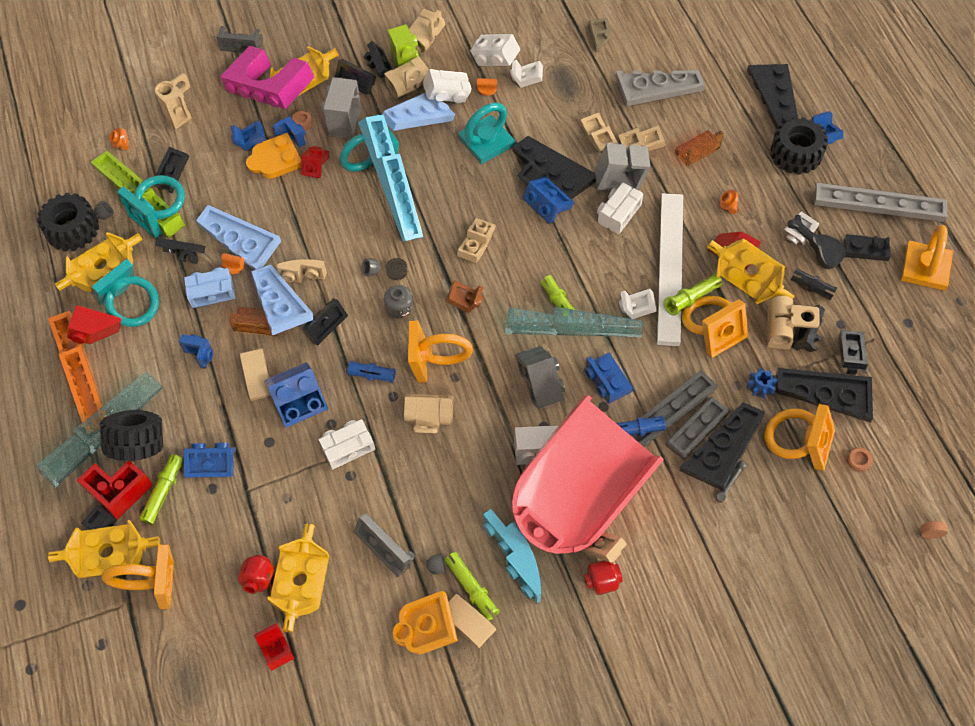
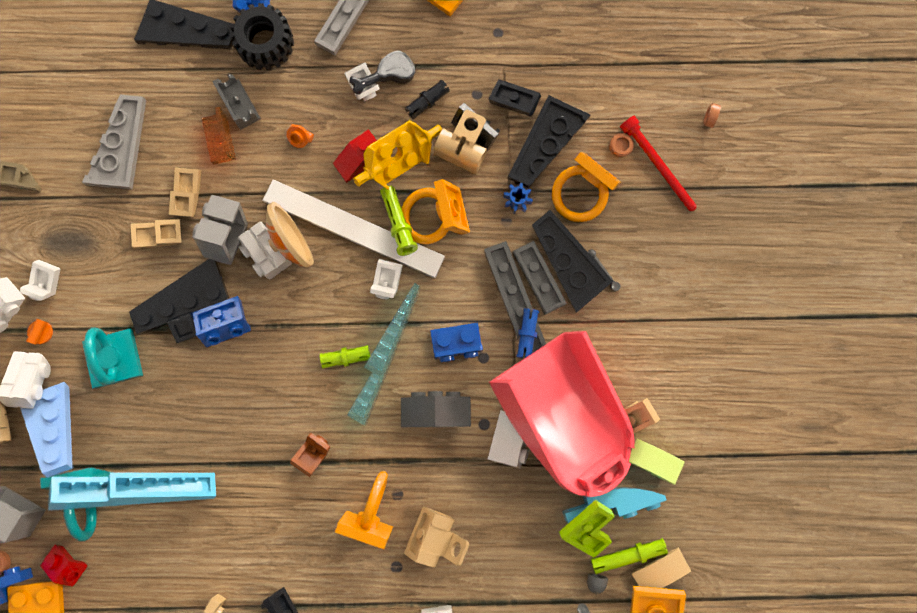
camera: 75 degrees left, 20 degrees up
blue pin [347,361,396,383] -> none
dark grey hinge [362,258,380,276] -> none
dark grey head [384,285,414,318] -> none
clear smoke tile [385,258,408,280] -> none
tan slope [457,218,496,264] -> none
red head [584,560,623,595] -> none
black plate [844,234,890,261] -> none
none -> dark grey hinge [212,74,261,130]
none -> tan dish [266,202,314,268]
none -> lime plate [559,500,615,558]
none -> red piece [620,115,697,212]
none -> yellowish green slope [629,439,685,485]

